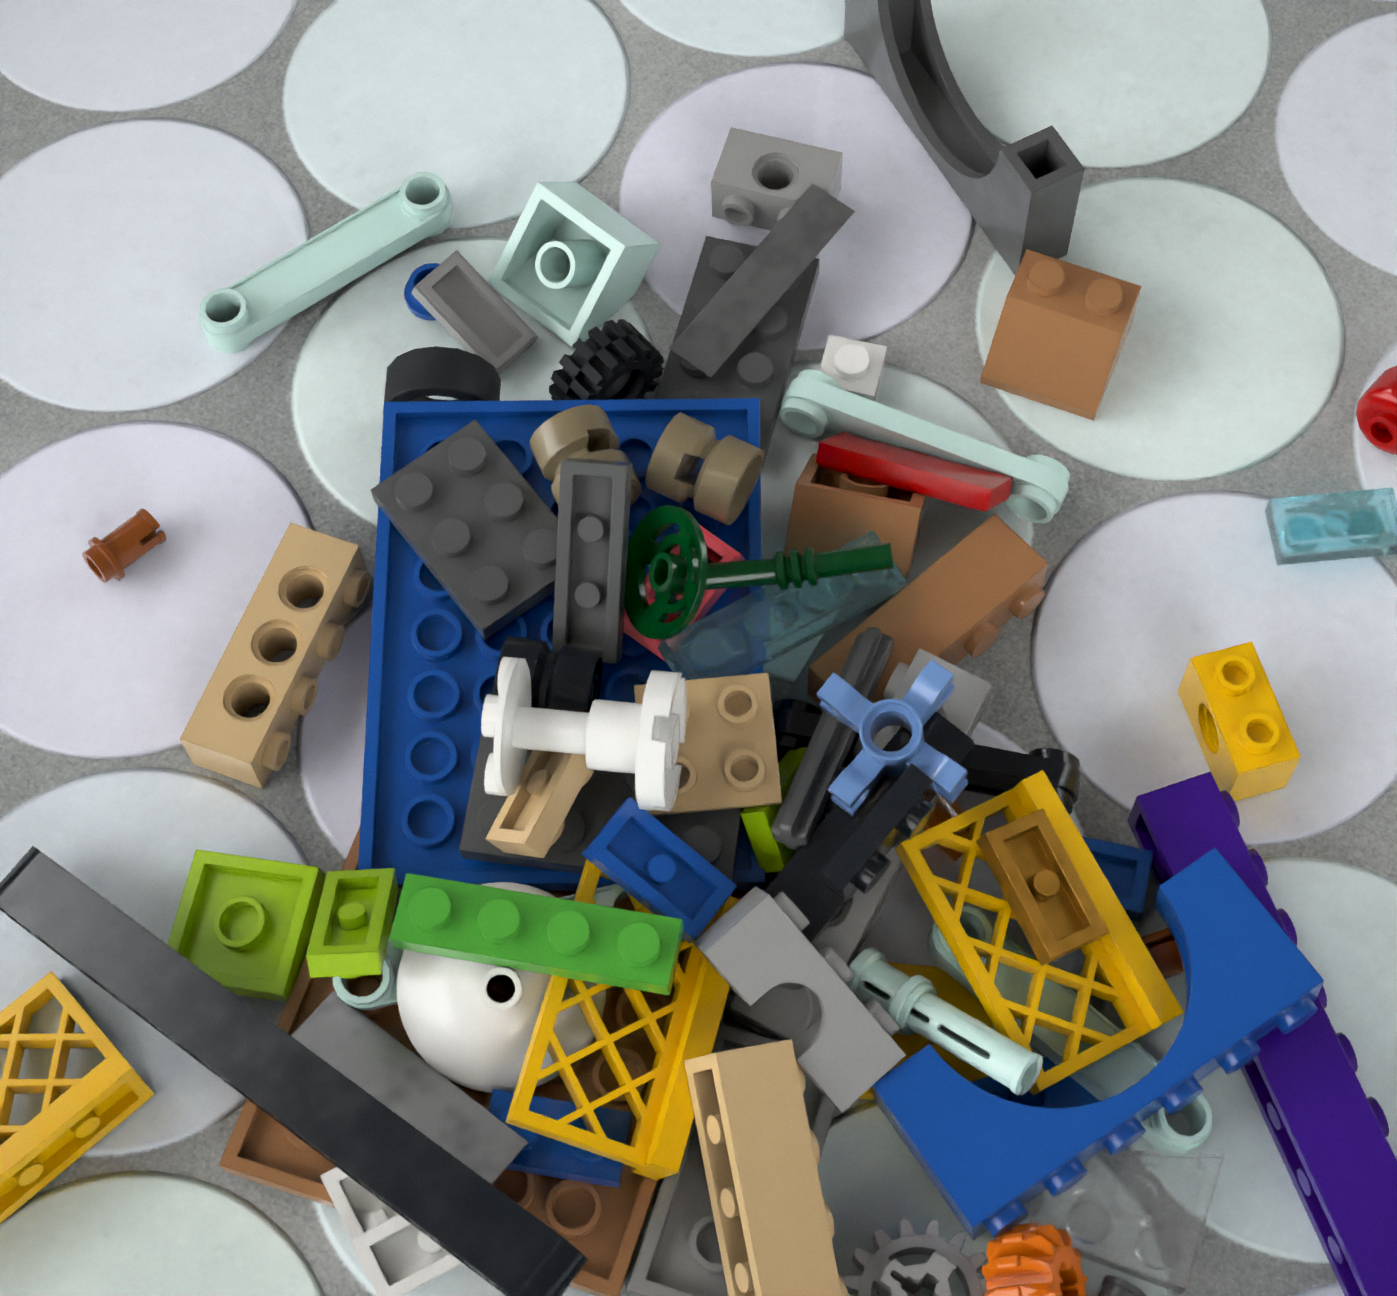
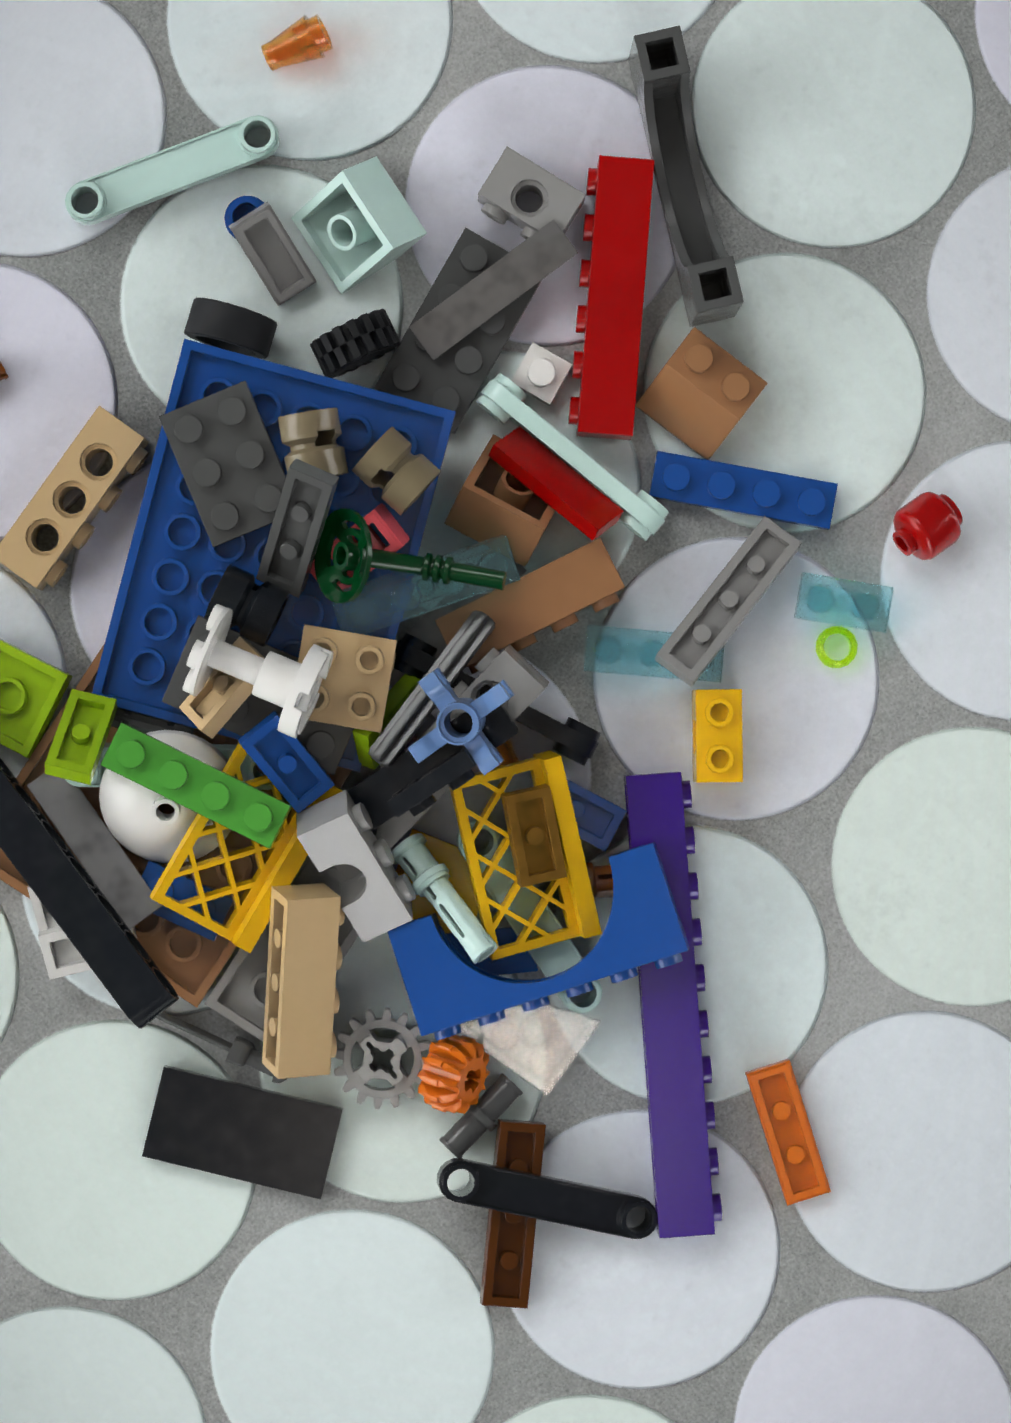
camera: 15 degrees right, 25 degrees up
none -> clear orange cone [261,14,333,71]
none -> red brick [568,155,655,440]
none -> clear light blue plate [583,625,724,683]
none -> blue plate [649,451,838,530]
none -> light grey plate [655,516,802,687]
none -> clear neon green piece [815,626,858,668]

